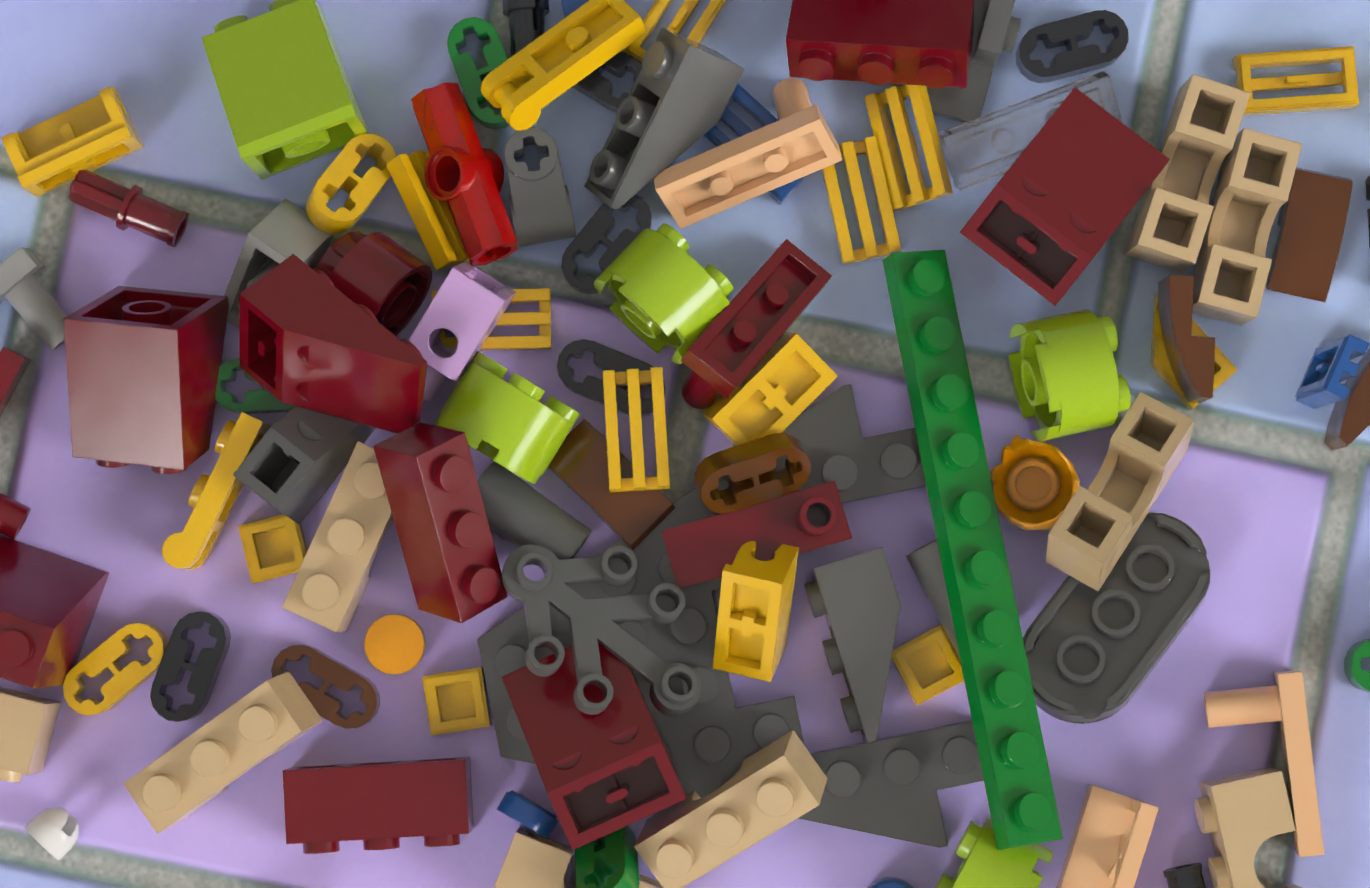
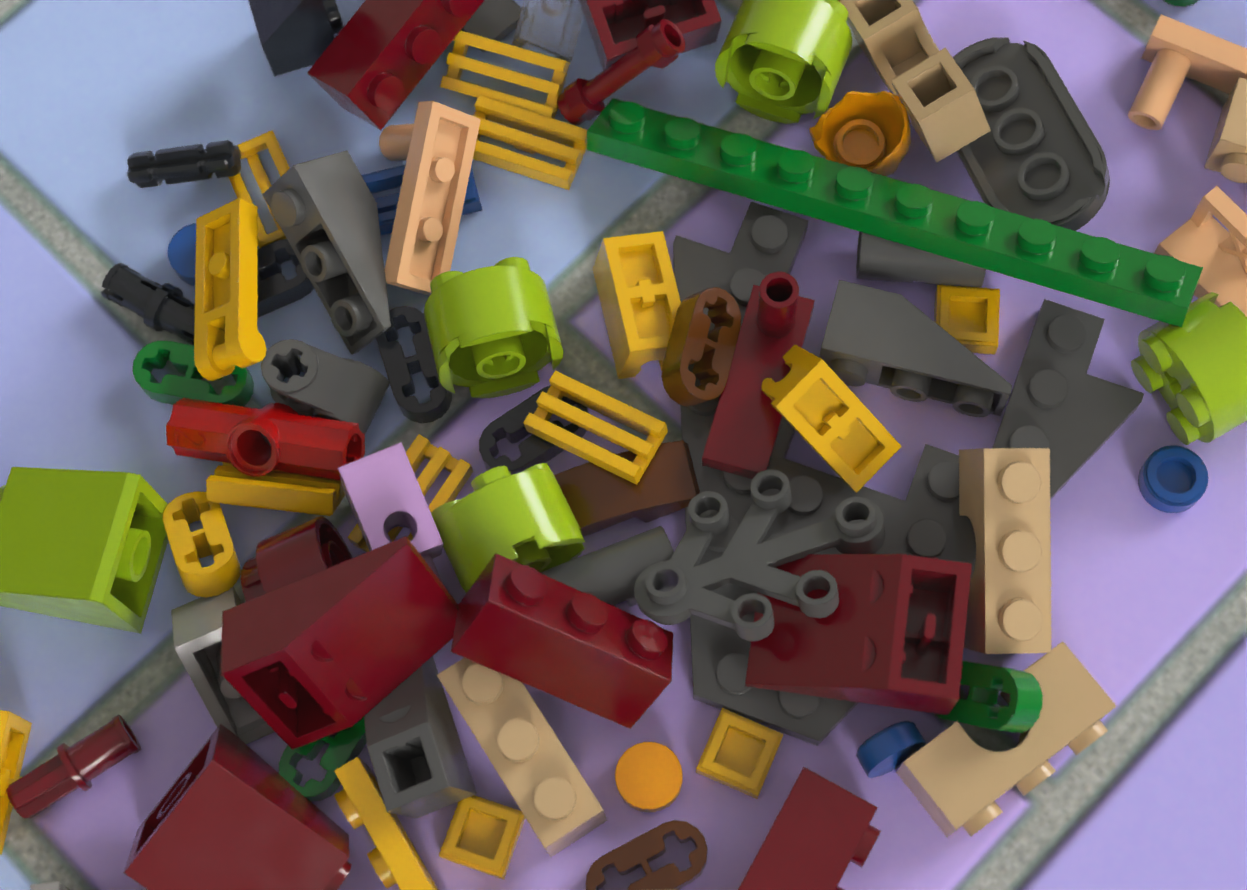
camera: 50 degrees left, 15 degrees down
dark red piece [681,239,832,409] -> none
none -> dark red bar [557,19,685,125]

